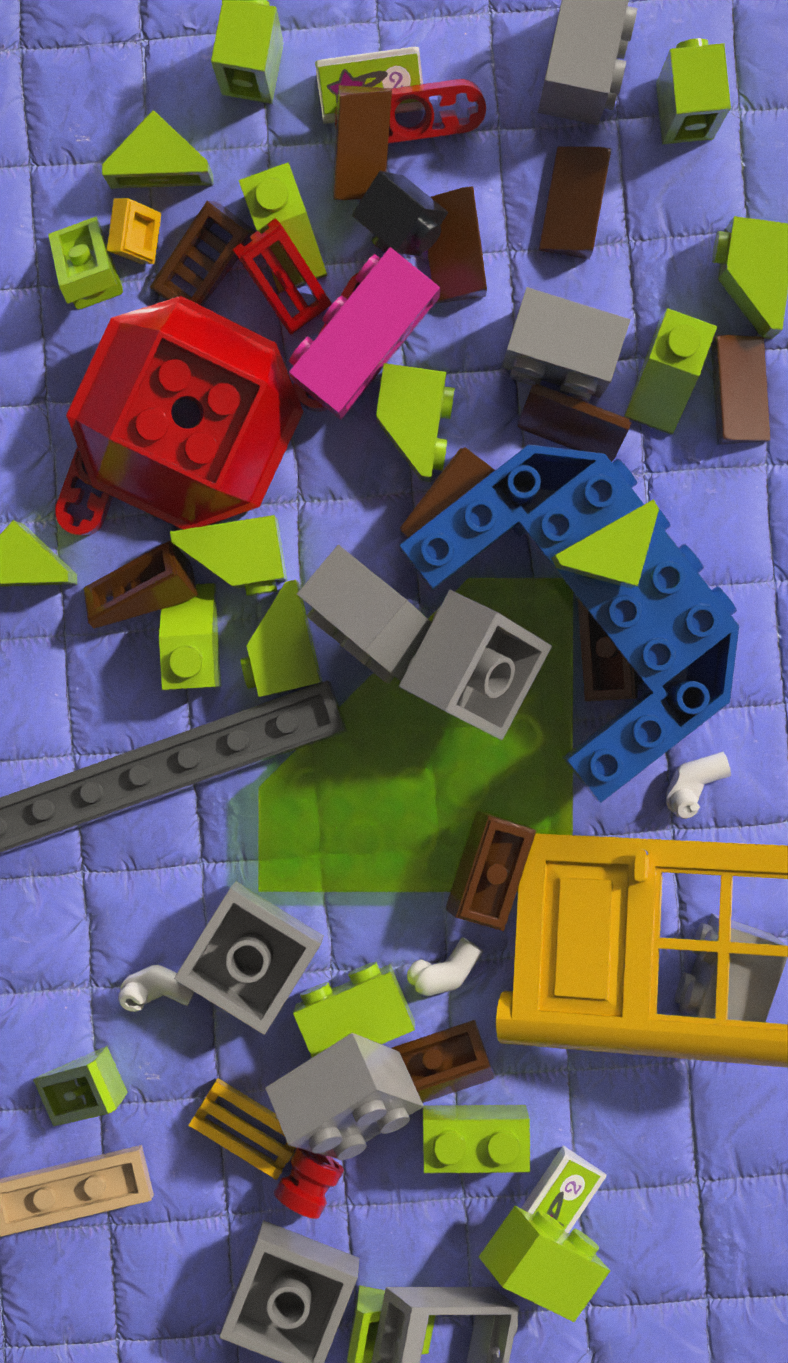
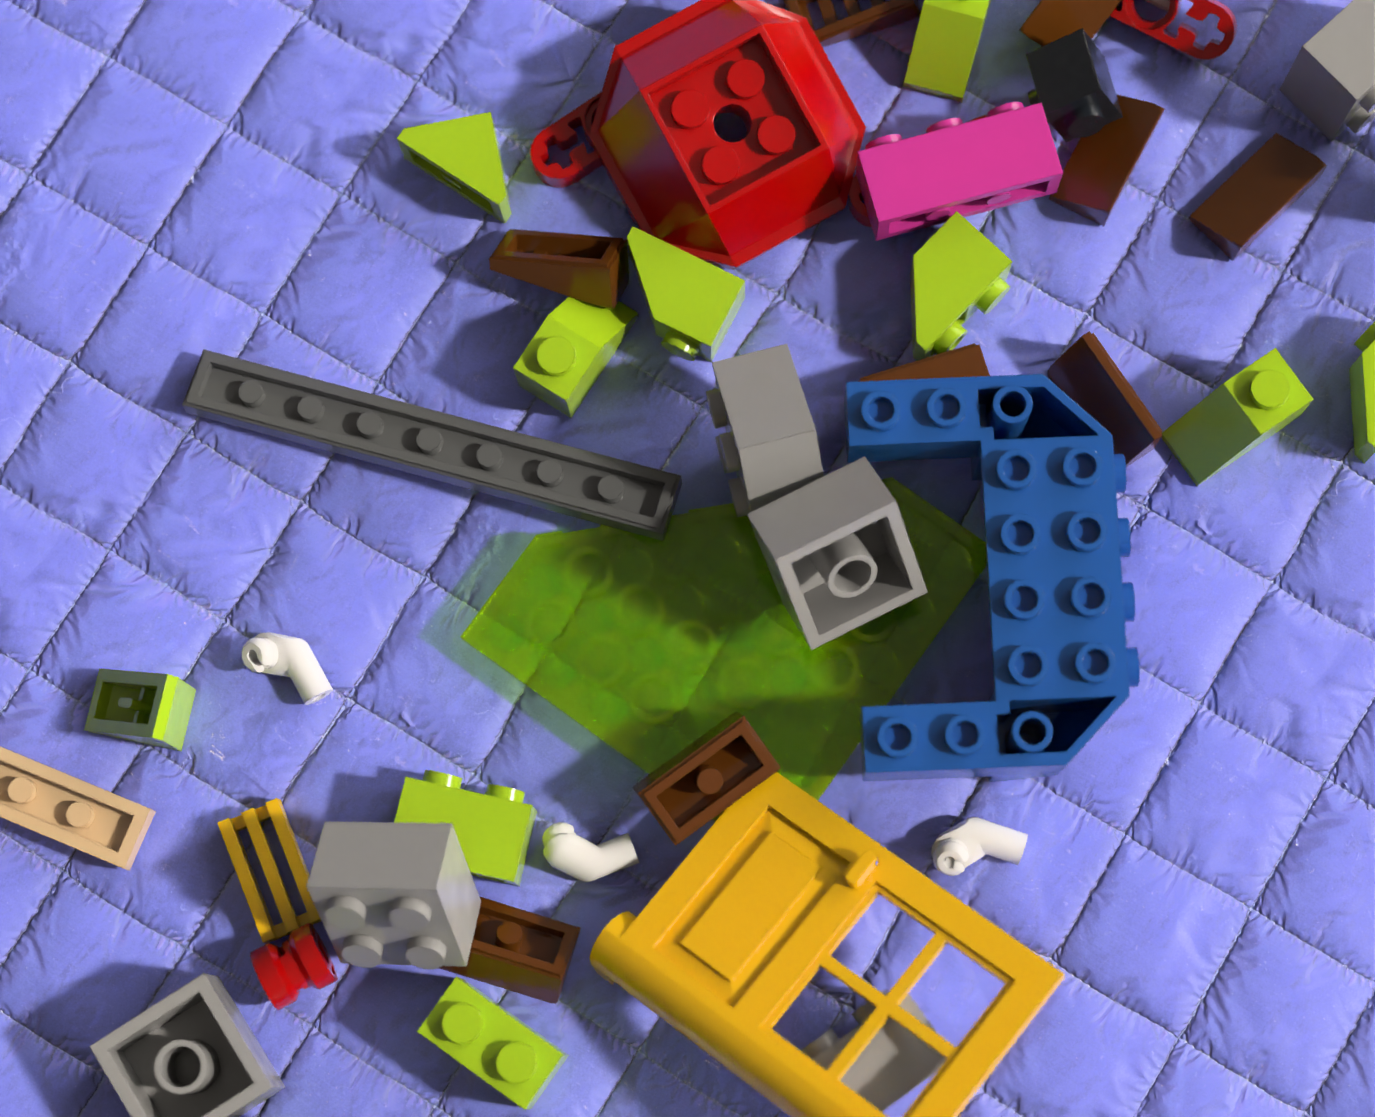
camera: 45 degrees right, 10 degrees down
light grey brick [174,881,324,1035] -> none
red tile [232,218,332,335] -> none
lime slope [241,579,323,697] -> none
light grey brick [502,287,631,402] -> none
lime slope [551,499,659,589] -> none
reddish brown slope [578,599,638,702] -> none
reddish brown slope [711,335,770,445] -> none

